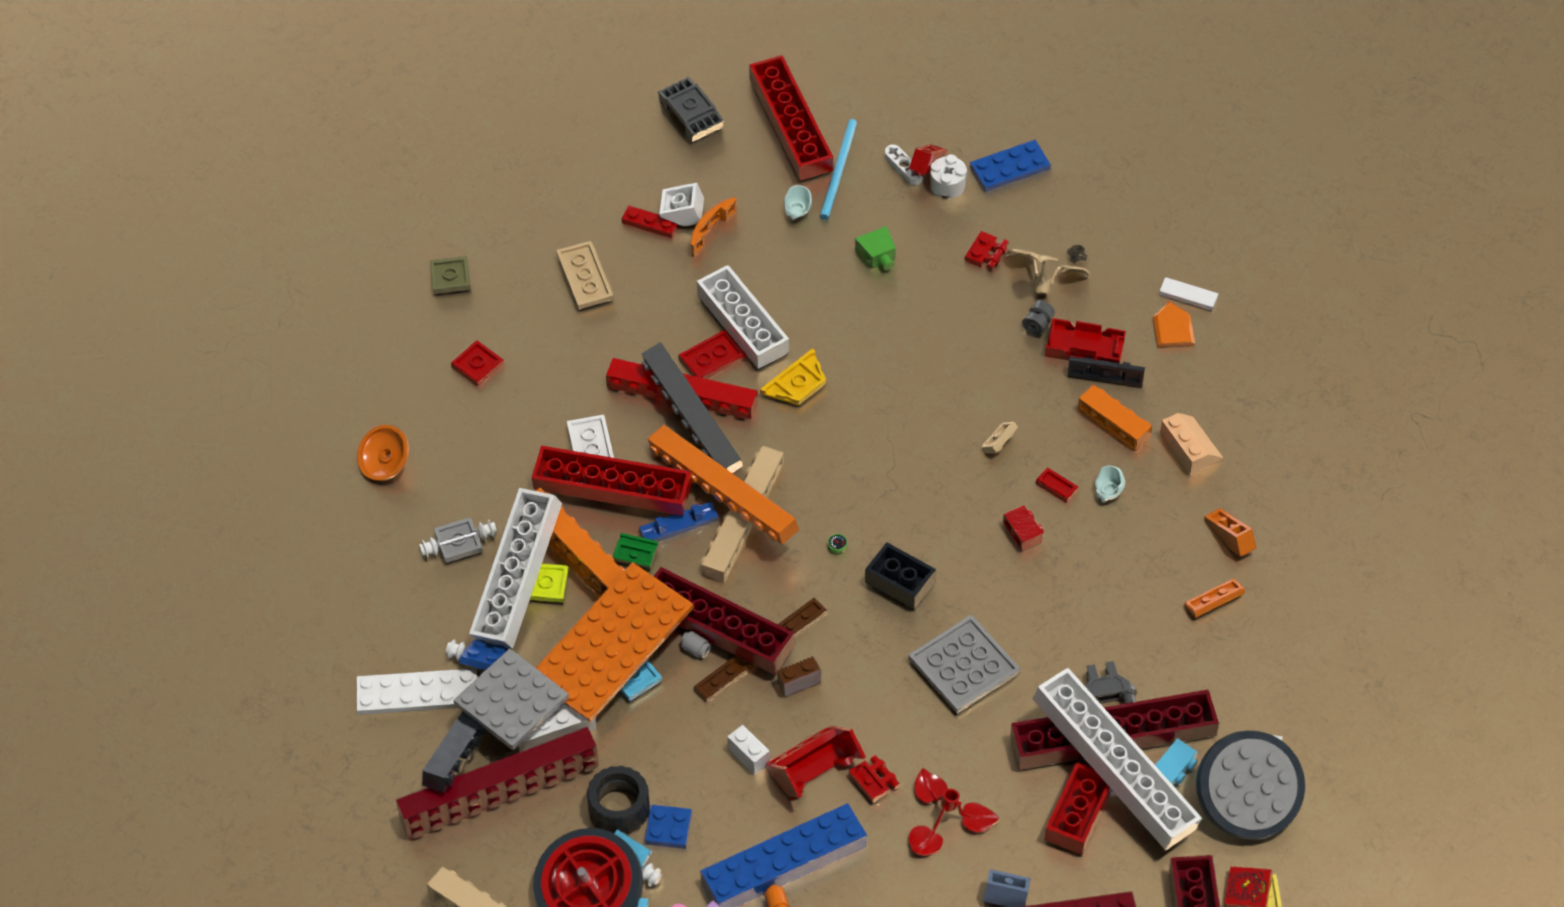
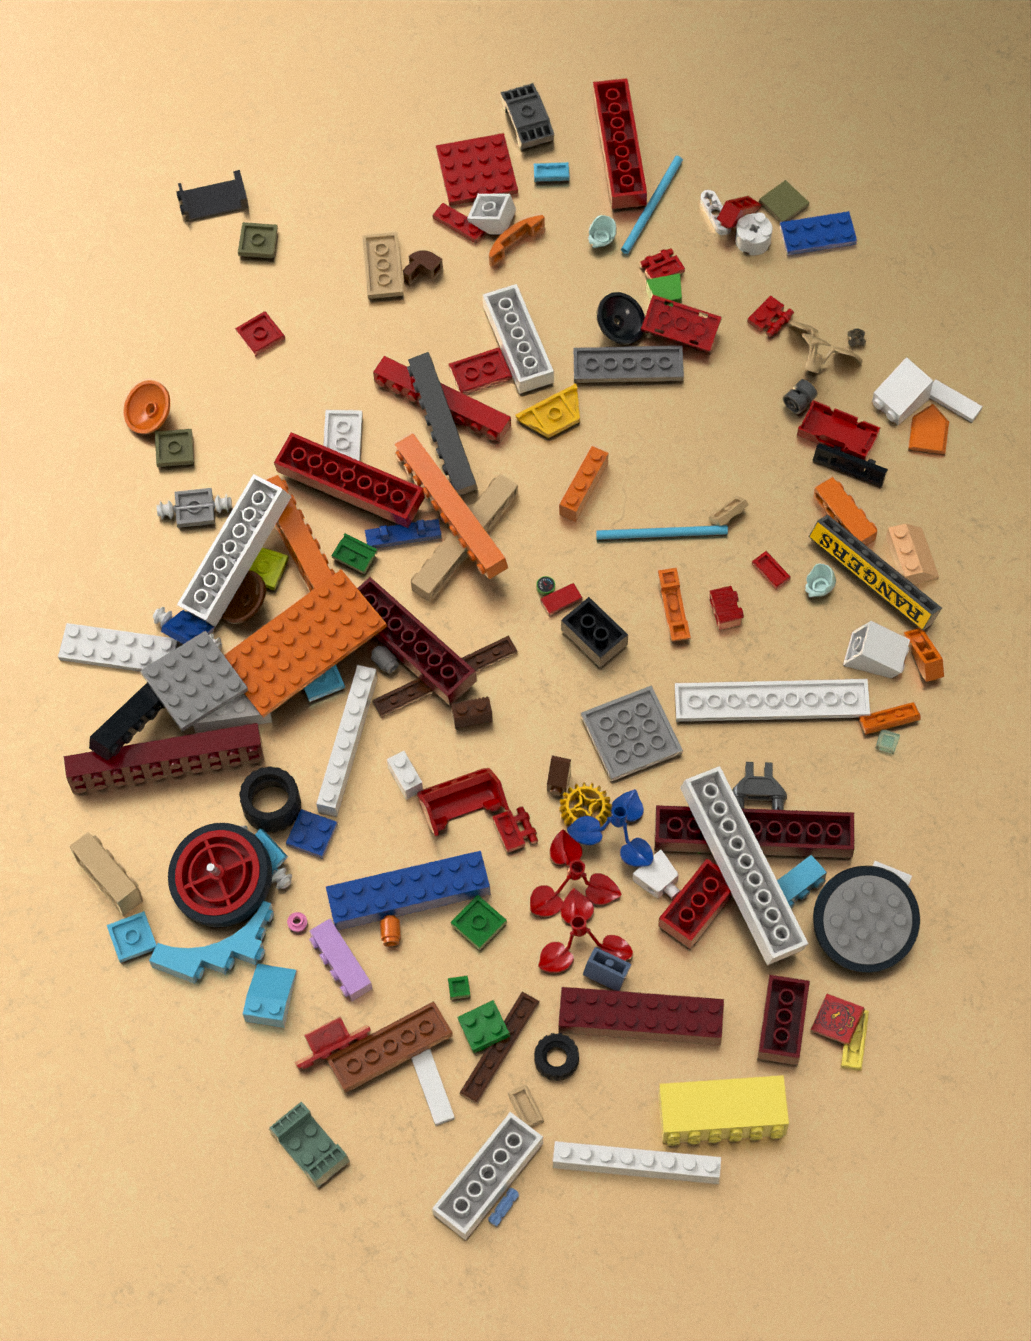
camera: 15 degrees right, 10 degrees up
none -> olive plate [155,428,194,467]
none -> black panel [176,170,249,222]
none -> reddish brown dish [222,570,266,624]
none -> white brick [316,665,377,817]
none -> reddish brown brick [403,250,443,285]
none -> red plate [436,133,518,206]
none -> green plate [450,895,507,950]
none -> medium azure plate [534,162,569,182]
none -> red plant [538,888,633,973]
none -> red tile [540,583,583,616]
none -> reddish brown slope [547,755,571,796]
none -> orange brick [559,446,609,522]
none -> yellow gear [559,782,612,827]
none -> blue plant [567,789,653,867]
none -> flat silver plate [573,346,684,383]
none -> black dish [596,292,645,345]
none -> medium azure piece [596,525,728,540]
none -> white torso [633,850,680,900]
none -> red plate [639,248,685,279]
none -> red piece [641,295,722,353]
none -> orange slope [658,568,691,642]
none -> white plate [675,679,870,722]
none -> olive tile [759,180,809,222]
none -> brick [809,515,942,630]
none -> white slope [843,621,910,678]
none -> white slope [872,358,933,425]
none -> clear light blue tile [875,729,900,754]

